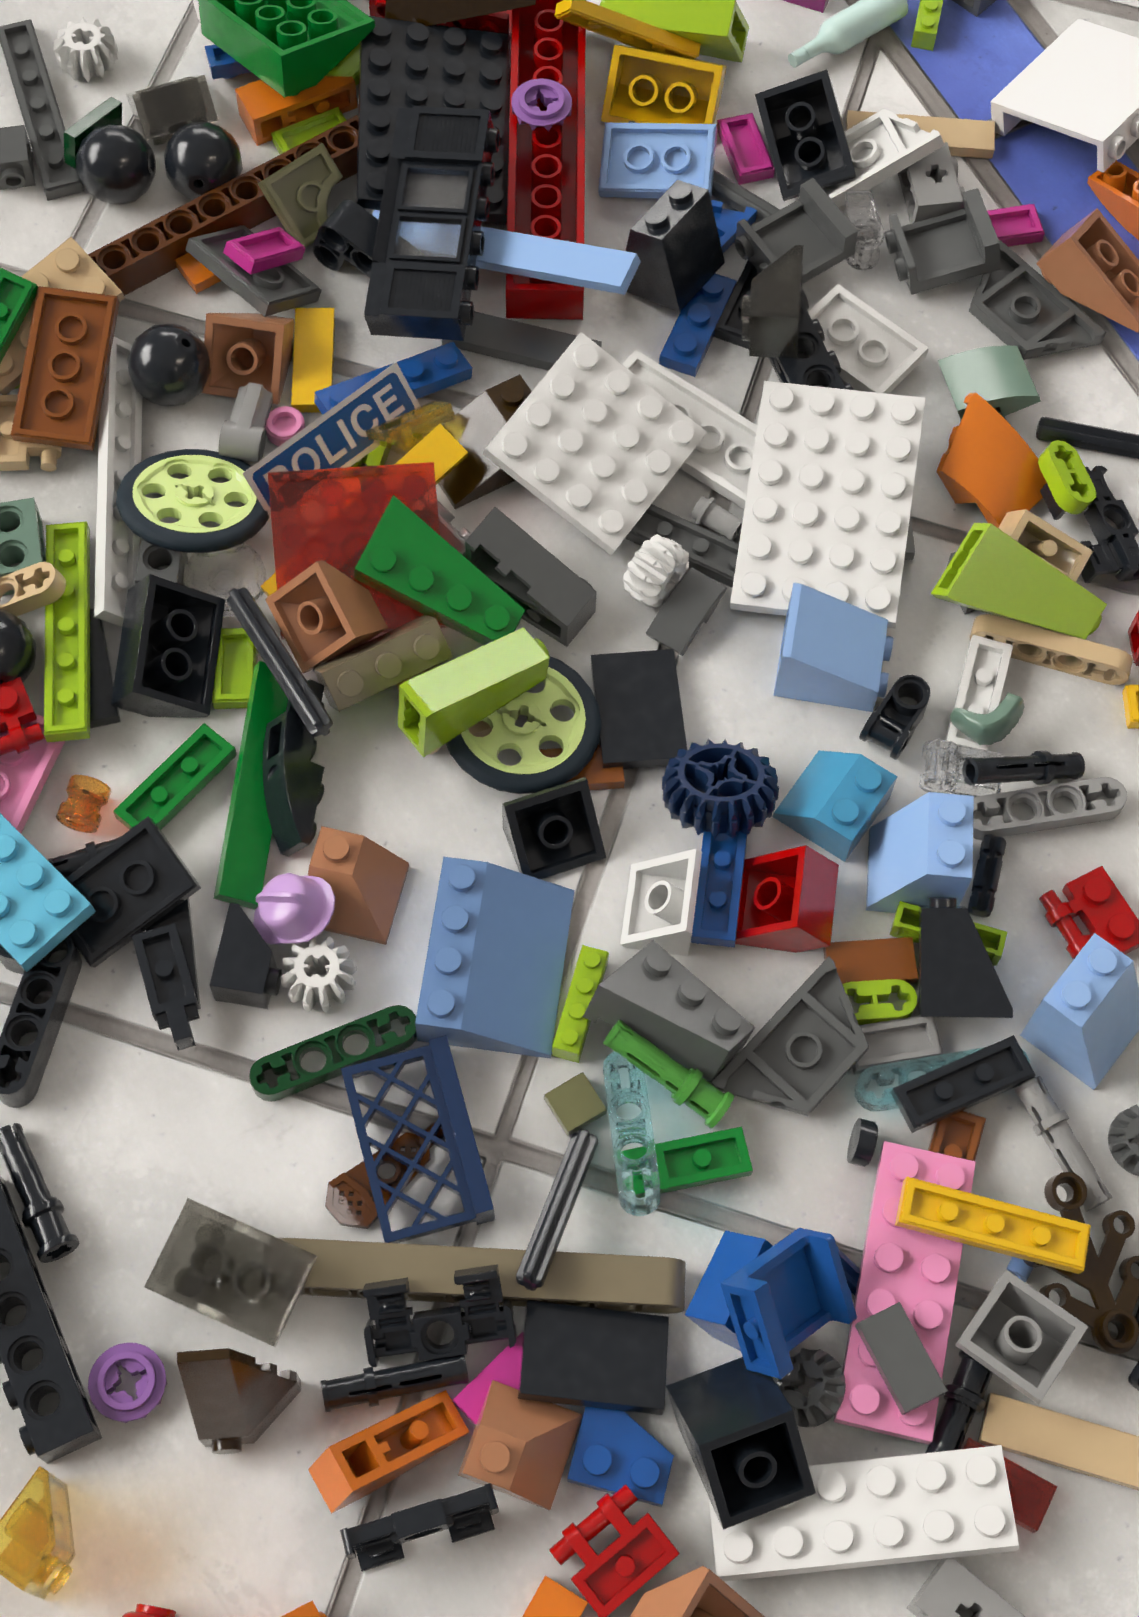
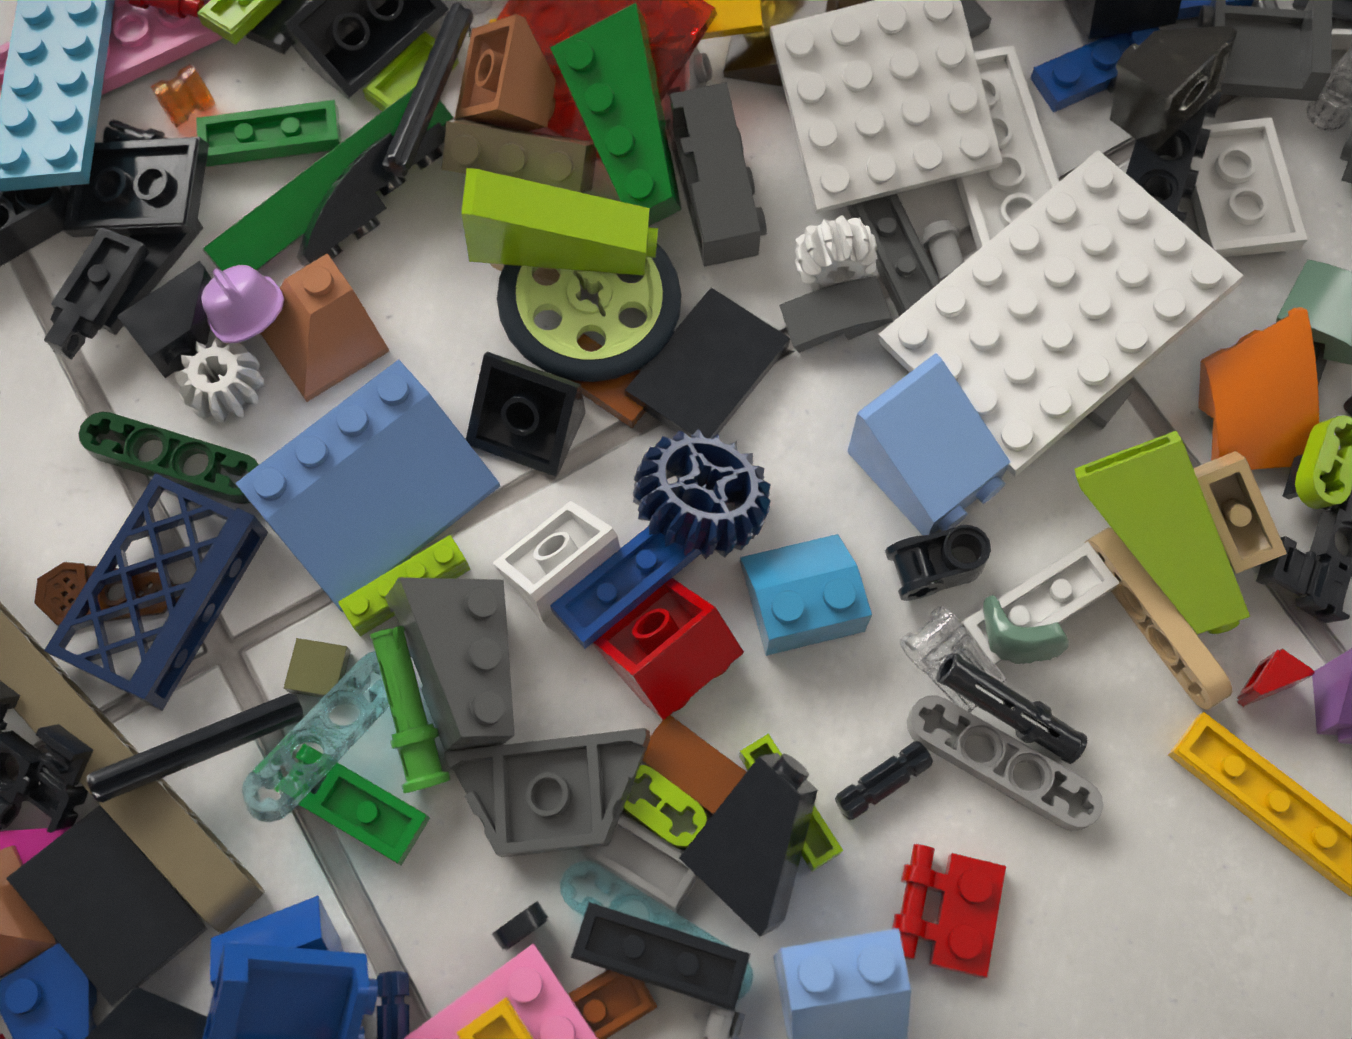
camera: 45 degrees right, 5 degrees up
light blue slope [866,792,974,913] -> none

